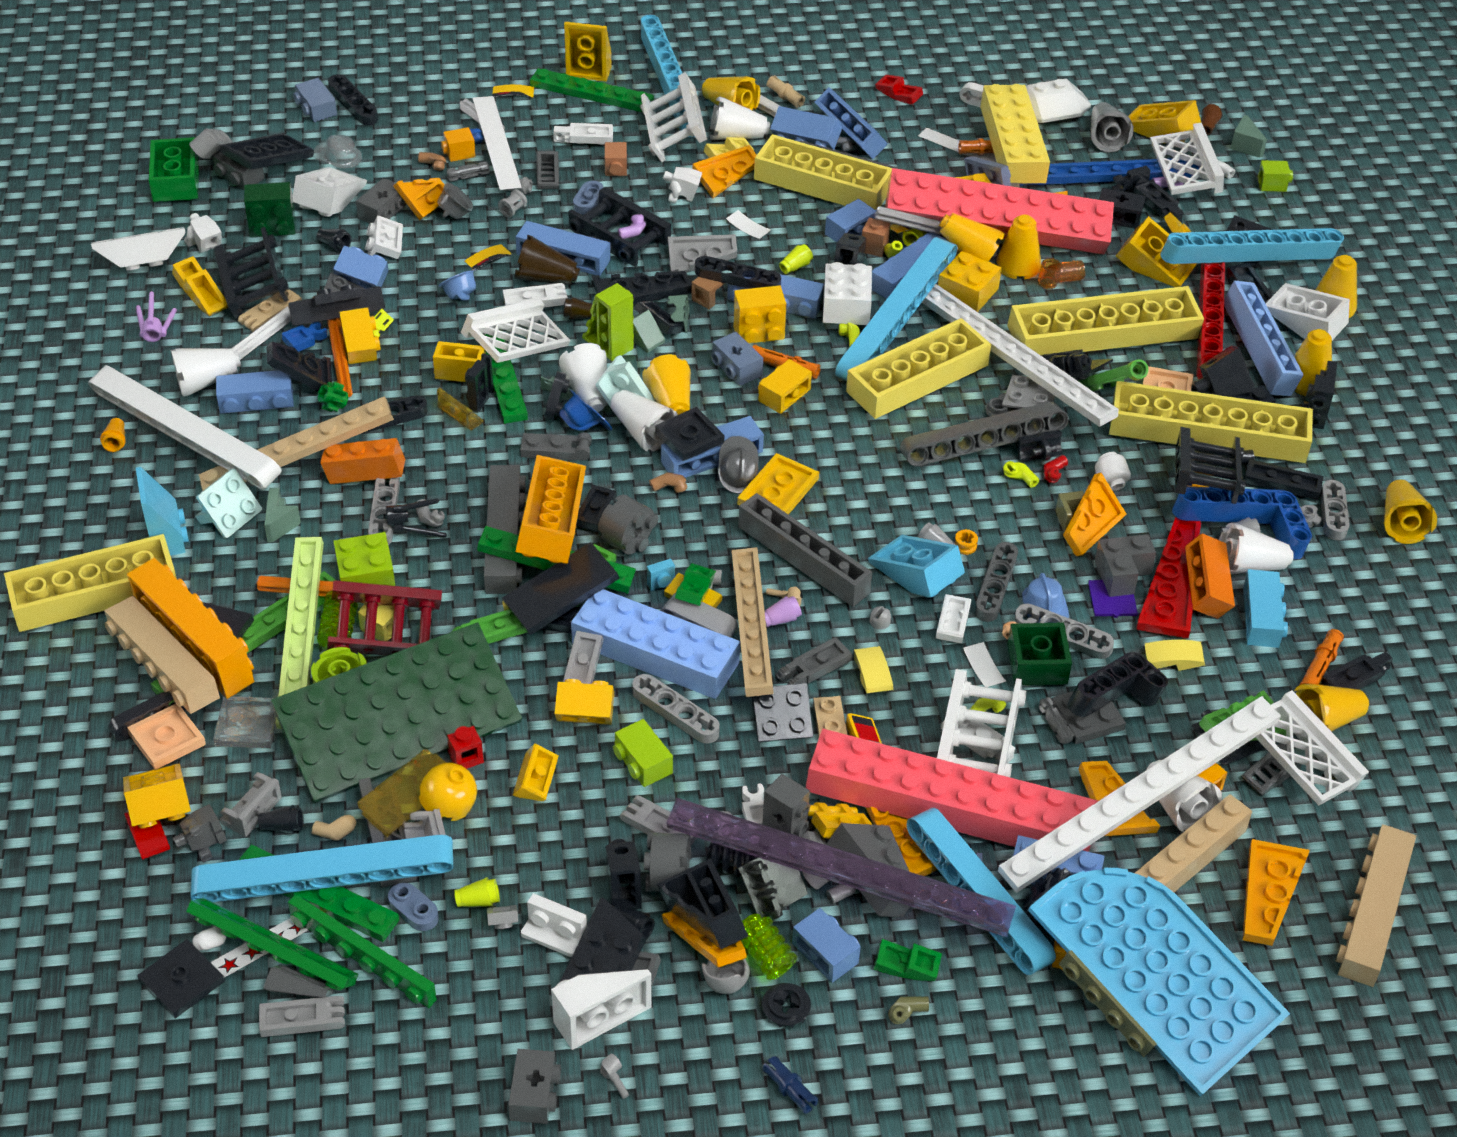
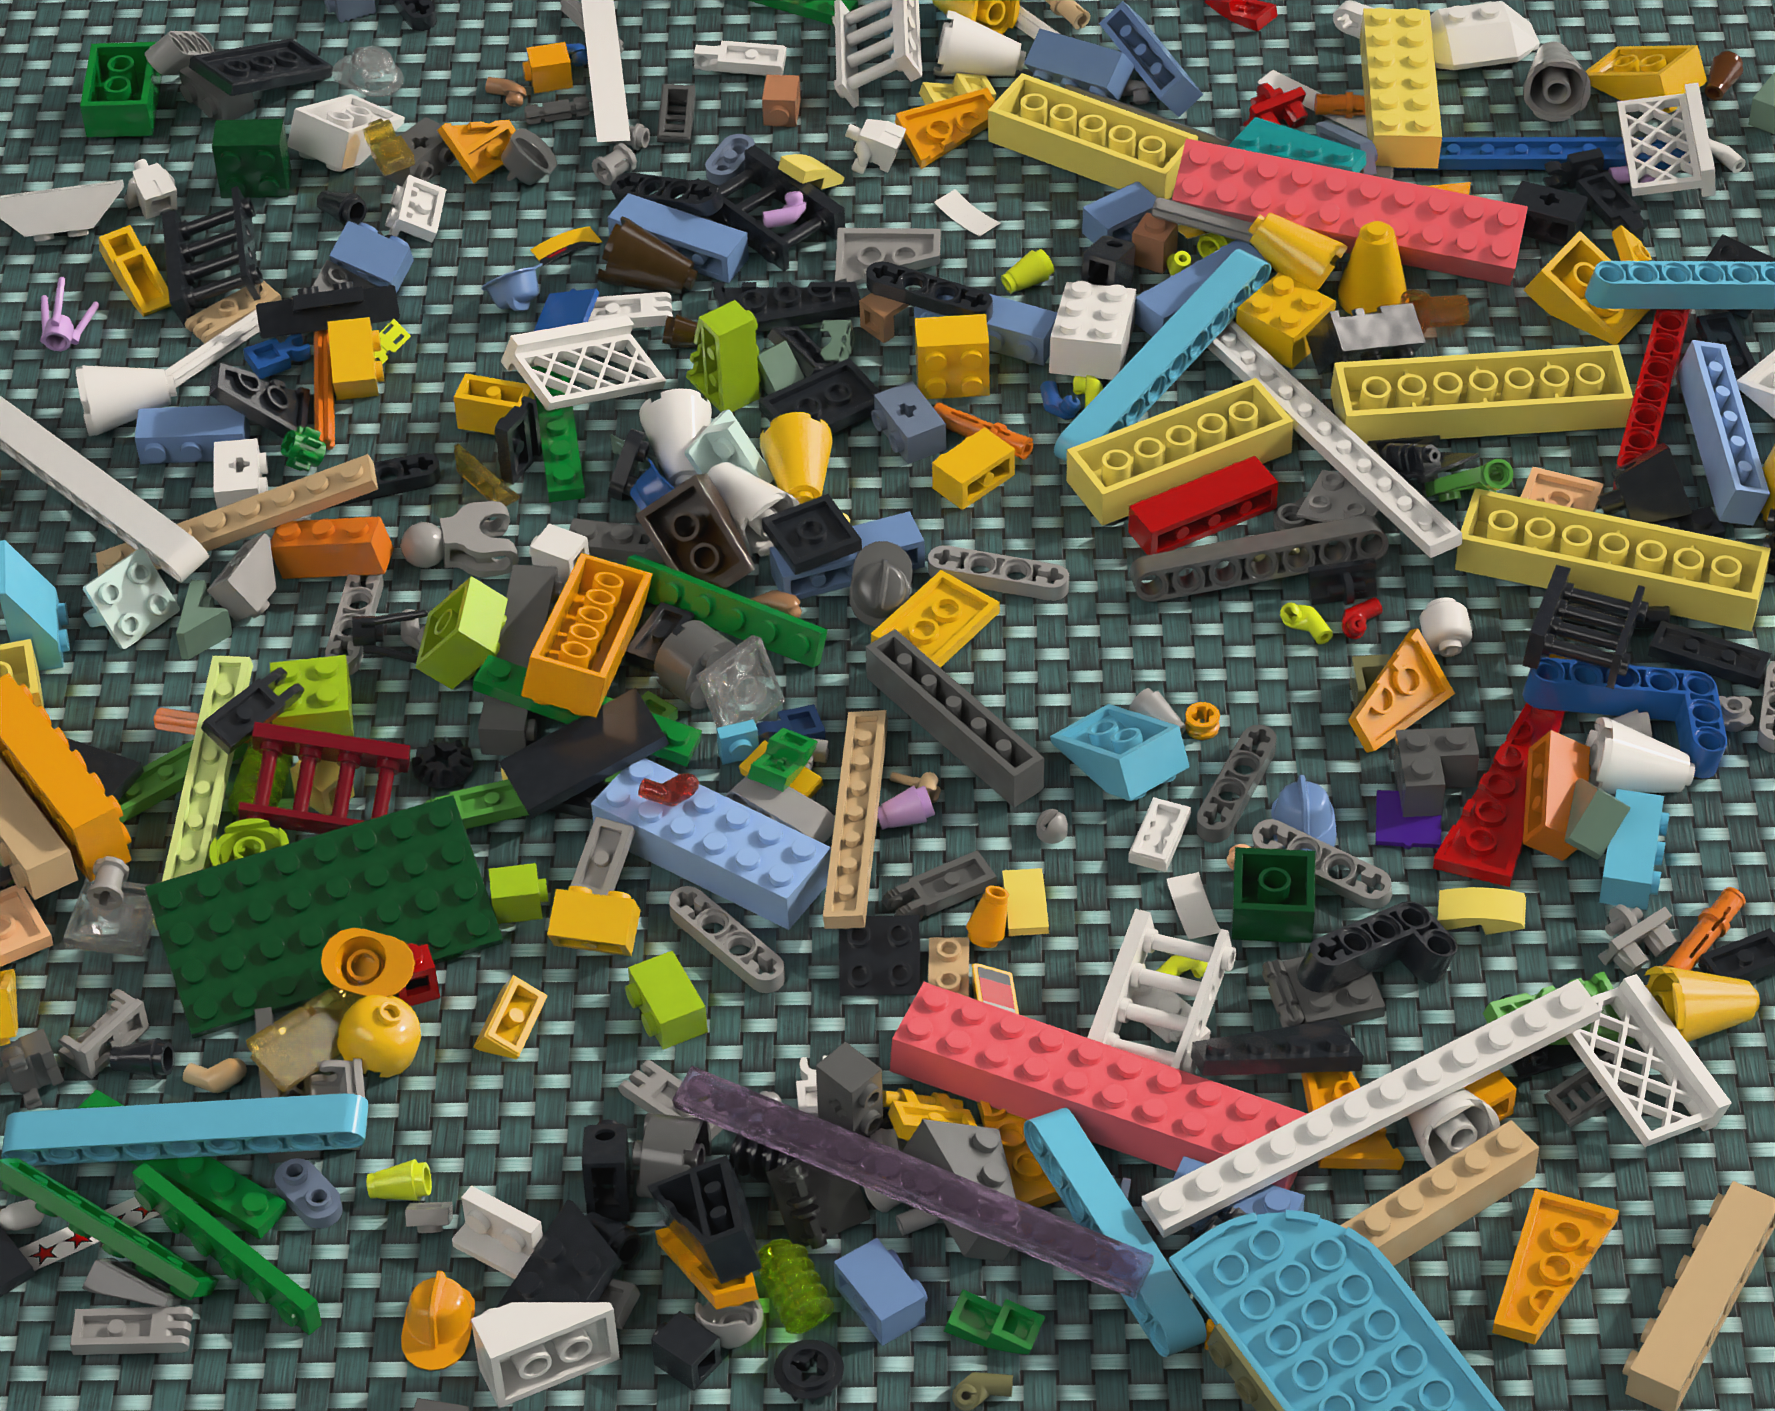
camera: 10 degrees right, 0 degrees up
none -> light grey bush [87,856,129,910]
none -> black hinge [201,667,305,755]
none -> light grey slope [206,533,276,622]
none -> white brick [214,438,268,509]
none -> light orange piece [321,928,415,997]
none -> clear yellow plate [363,119,416,176]
none -> light grey piece [400,501,519,577]
none -> light orange piece [401,1271,475,1371]
none -> black gear [411,736,474,788]
none -> lime brick [415,576,508,690]
none -> lime brick [488,863,549,924]
none -> white brick [529,524,589,584]
none -> blue piece [534,288,599,331]
none -> black beam [610,173,724,216]
none -> green plate [626,554,828,668]
none -> dark brown slope [635,473,756,589]
none -> clear red arm [638,773,699,807]
none -> black brick [651,1311,722,1391]
none -> clear plate [696,635,785,728]
none -> dark blue plate [756,704,826,745]
none -> black plate [759,358,881,434]
none -> light yellow slope [778,154,844,190]
none -> light grey beam [928,545,1069,601]
none -> light orange cone [966,886,1009,948]
none -> blue arm [1040,381,1081,420]
none -> red brick [1128,456,1278,555]
none -> black wing [1191,1019,1364,1076]
none -> teal wing [1227,117,1367,173]
none -> red hips [1243,83,1308,129]
none -> wedge [1306,303,1426,376]
none -> sand green slope [1564,778,1630,860]
none -> light grey hips [1598,904,1677,976]

